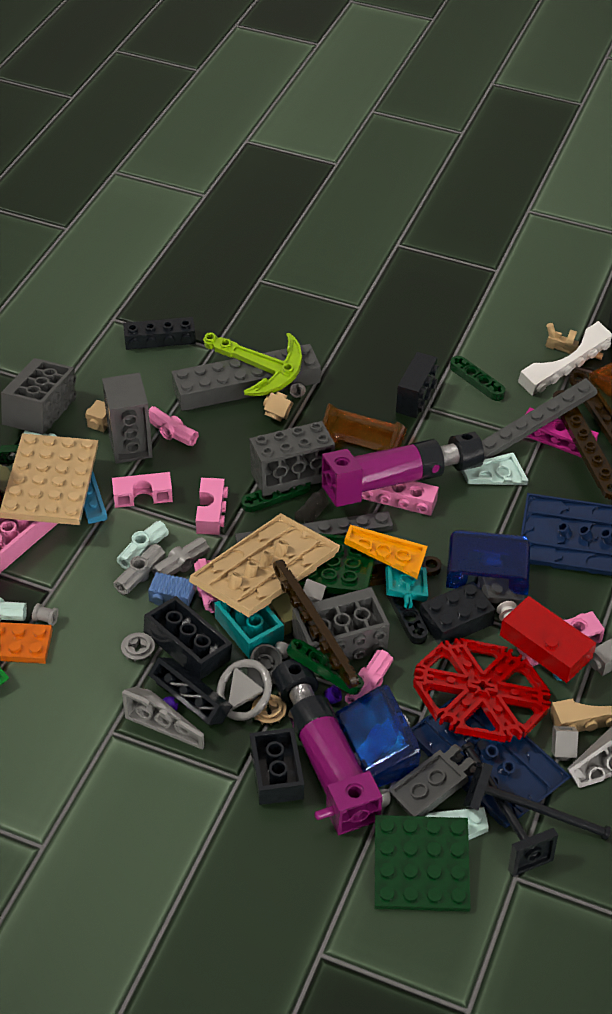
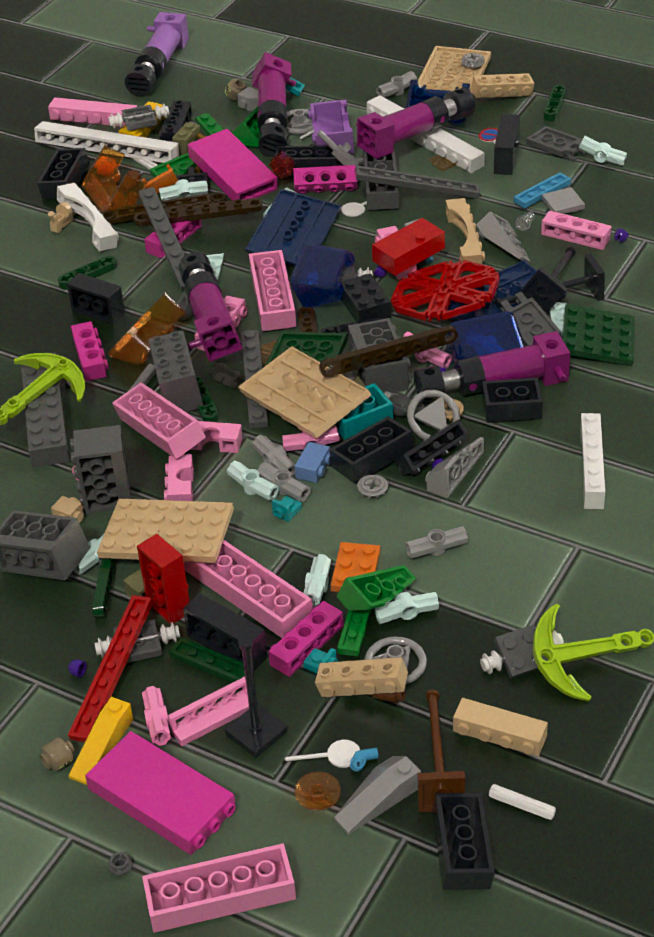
camera: 80 degrees left, 5 degrees down
light grey bush [32,603,59,626] -> none
tan brick [263,392,294,422] -> none
dark green beam [287,639,364,695] -> none
light orange wing [344,525,428,579] -> none
teal plate [385,564,428,609] -> none
light grey brick [551,726,578,761] -> none
none -> dark pink brick [71,322,108,381]
none -> bright pink brick [112,382,206,459]
none -> bright pink brick [249,250,296,331]
none -> teal bracket [271,496,302,522]
none -> light grey piece [405,526,468,559]
none -> white arch [580,413,605,509]

